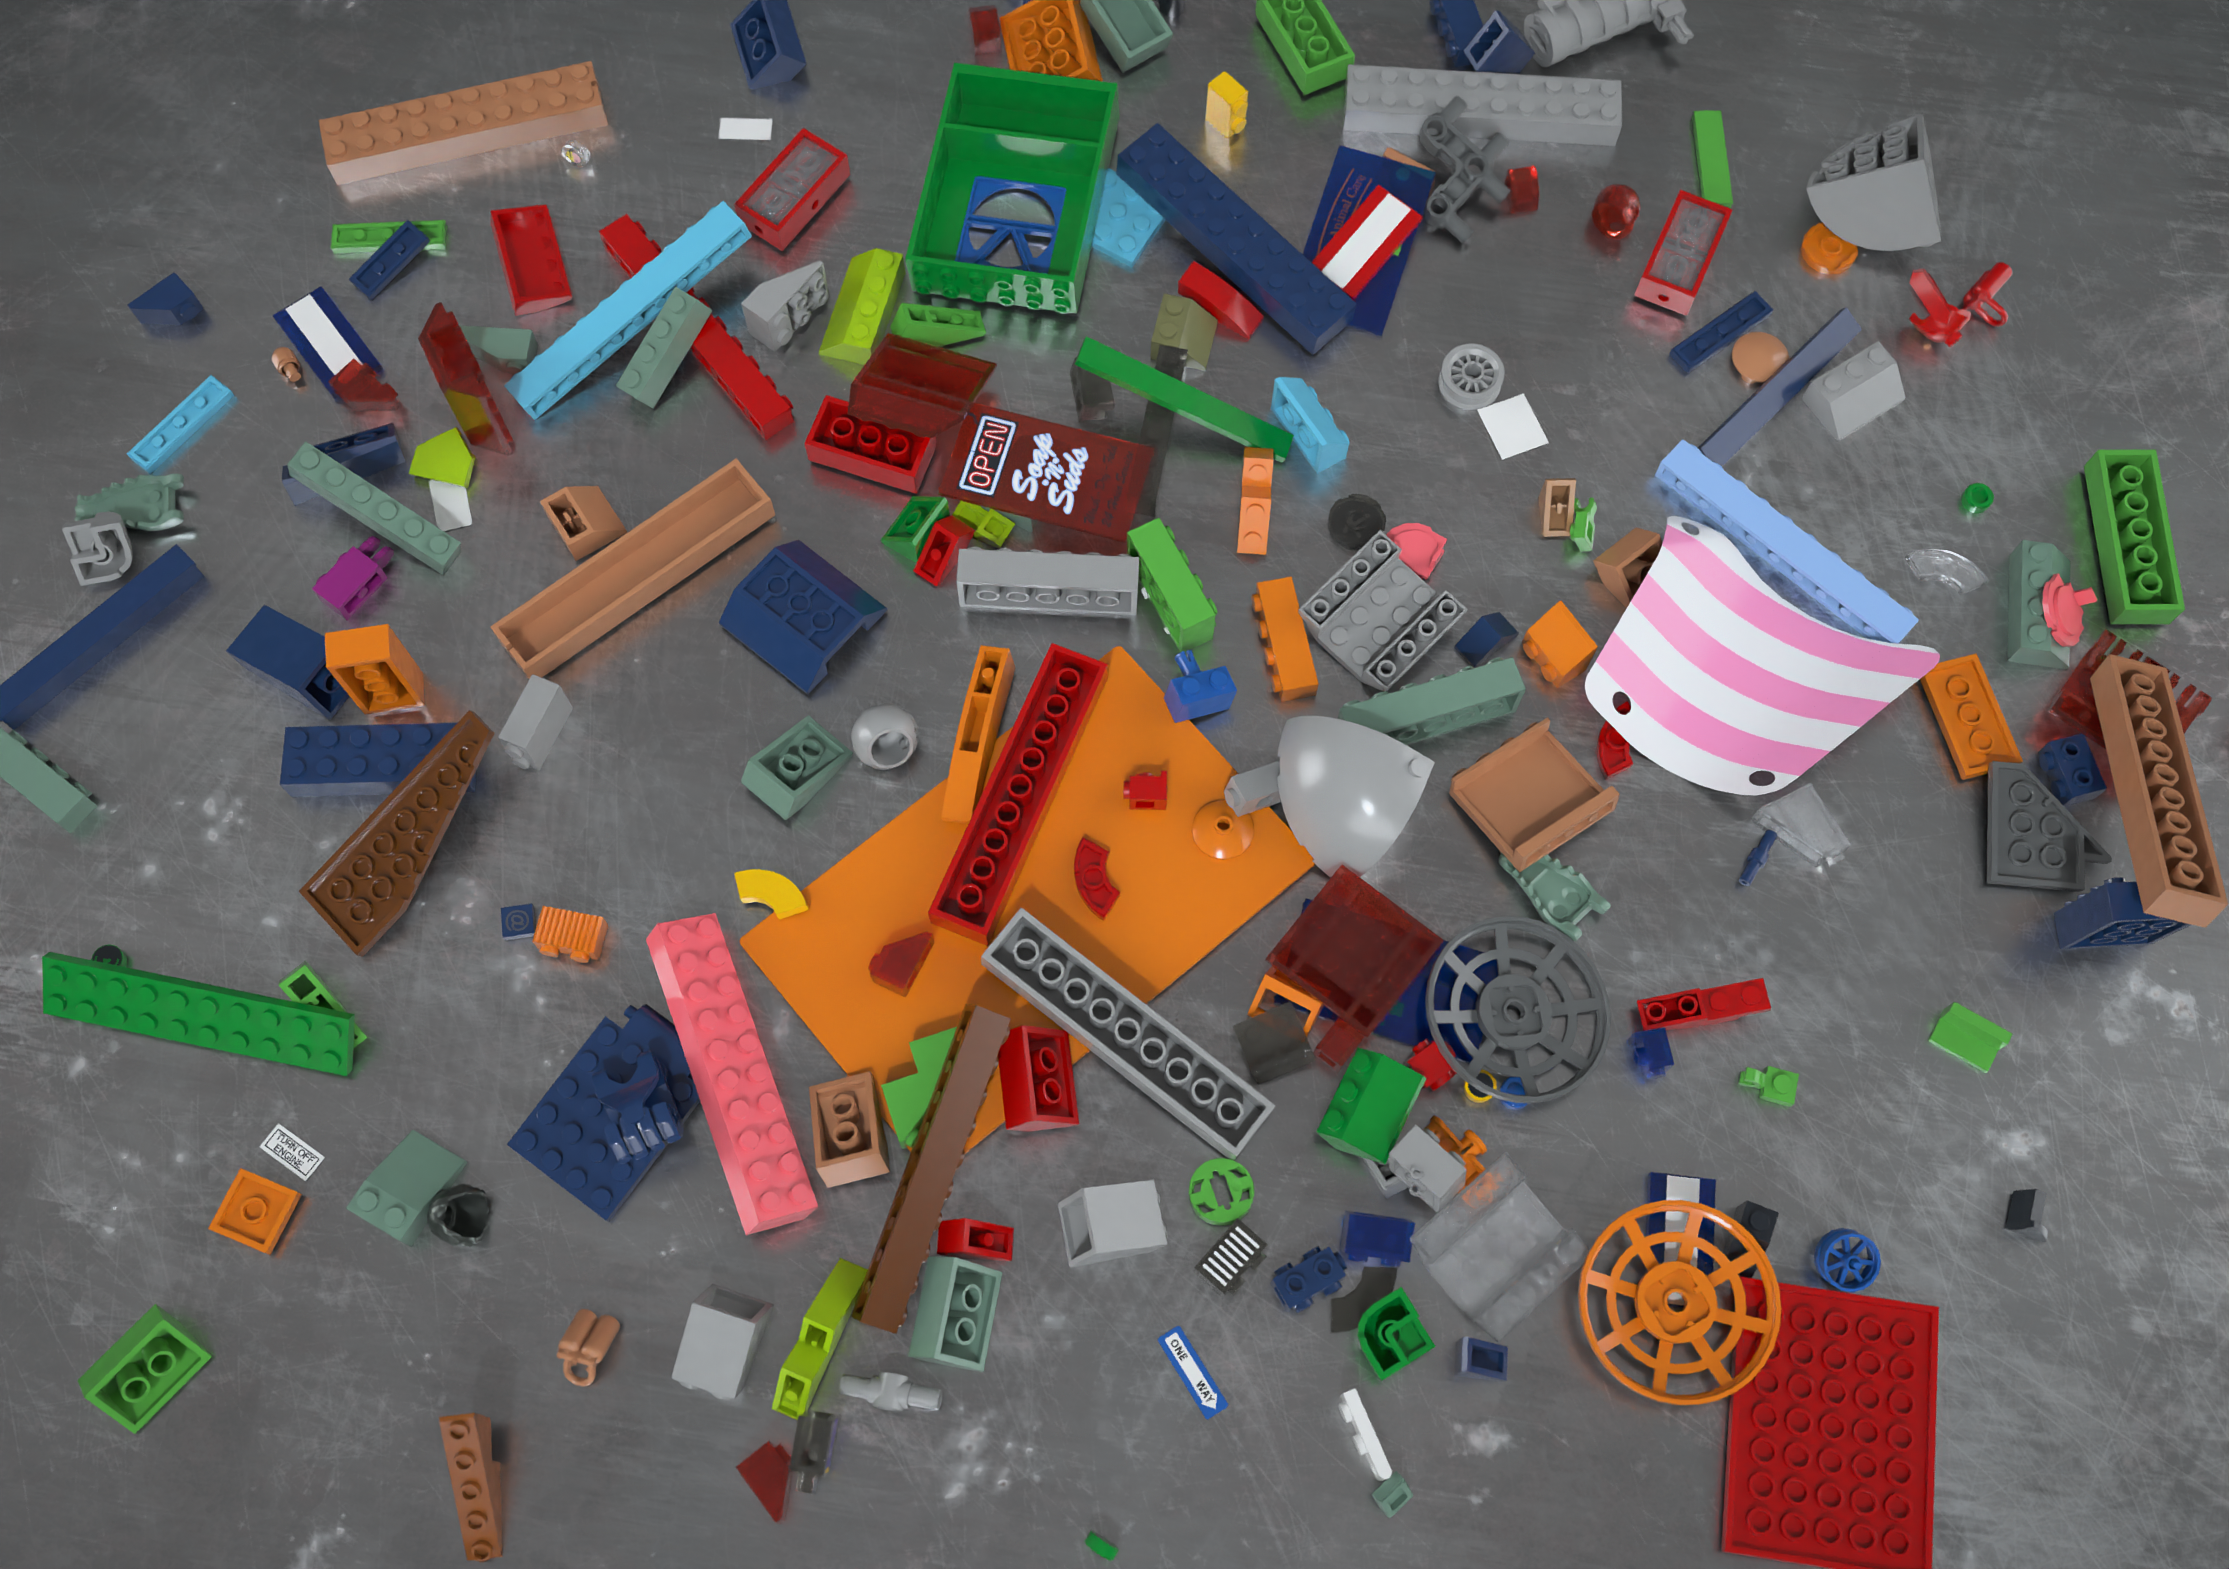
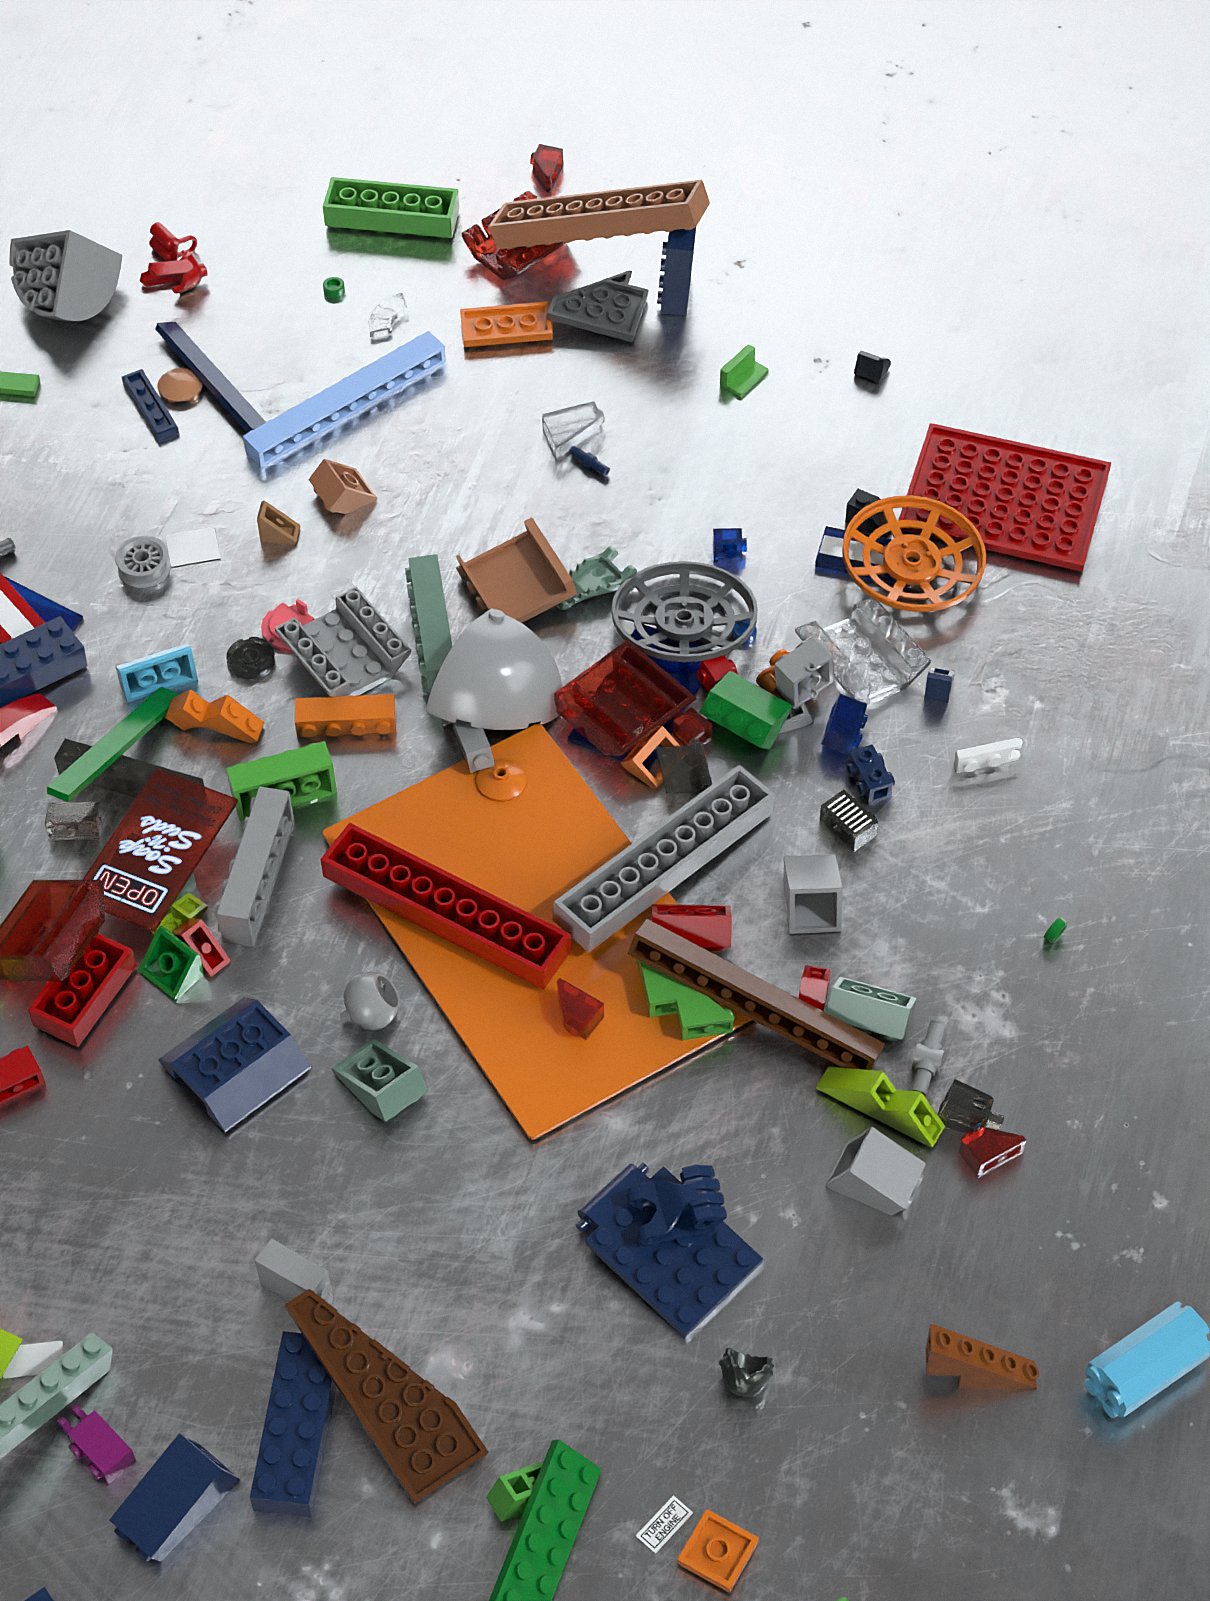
camera: 80 degrees left, 15 degrees down
orange brick [325,624,425,714] -> none
sand green slope [346,1130,467,1247] -> none
nougat piece [490,459,775,679] -> none
dark blue tile [501,903,536,941] -> none
orange brick [532,906,608,963] -> none
nougat slope [540,486,627,561] -> none
nougat piece [557,1309,620,1386] -> none
coral brick [646,913,818,1235] -> none
yellow tile [734,869,809,920] -> none
nougat slope [809,1071,890,1188] -> none
orange slope [941,645,1016,824] -> none
red tile [1074,837,1120,921] -> none
red brick [1123,771,1167,810] -> none
olive slope [1150,294,1218,371] -> none
sticker [1158,1326,1228,1419] -> none
blue brick [1164,650,1237,723] -> none
bright green piece [1189,1158,1254,1226] -> none
clear smoke tile [1330,1266,1397,1334] -> none
green brick [1358,1287,1436,1381] -> none
sand green tile [1371,1471,1413,1518] -> none
dark blue slope [1454,612,1519,668] -> none
tile [1463,1069,1497,1103] -> none
orange slope [1522,601,1598,689] -> none
bright green plate [1570,497,1597,552] -> none
piece [1585,516,1940,796] -> none
clear red helmet [1592,184,1641,240] -> none
red tile [1597,701,1633,780] -> none
brick [1634,190,1733,316] -> none
red slope [1636,978,1771,1032] -> none
bright green plate [1738,1066,1799,1107] -> none
orange tile [1801,222,1858,275] -> none
light grey slope [1802,341,1906,442] -> none
blue wheel [1814,1228,1881,1292] -> none
sand green slope [2007,540,2070,670] -> none
dark blue brick [2038,733,2107,807] -> none
coral piece [2042,573,2097,647] -> none

